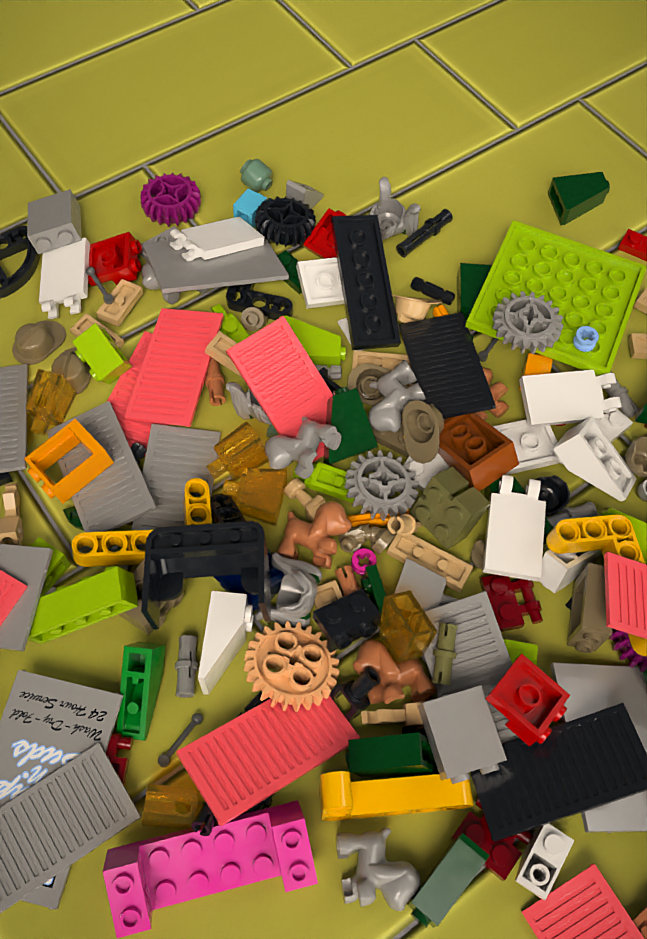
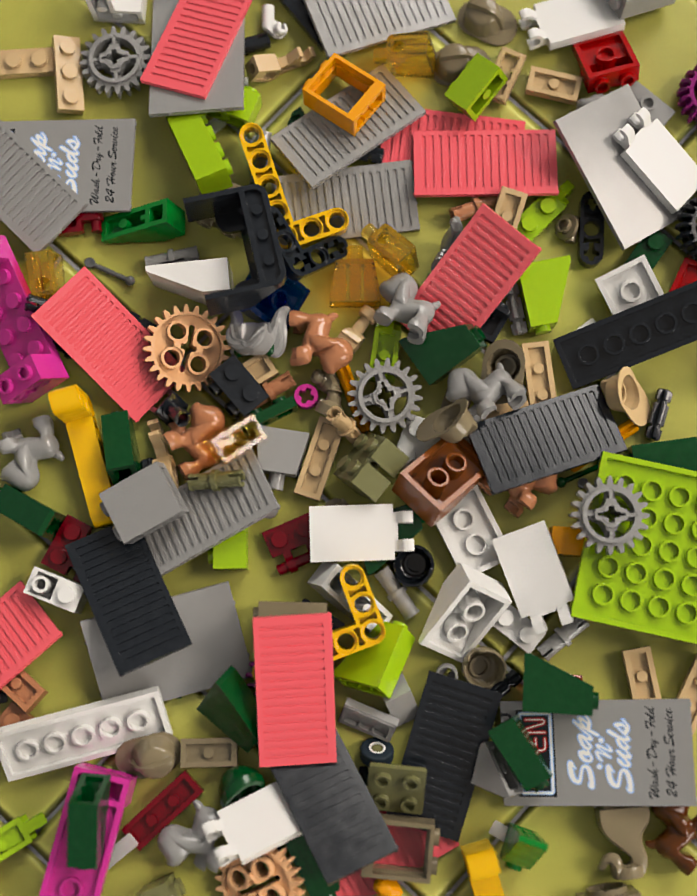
camera: 85 degrees right, 20 degrees up
dark grey hinge [86,266,114,304] -> none
red plate [485,653,570,746] -> none
light blue bush [573,326,599,352] -> none

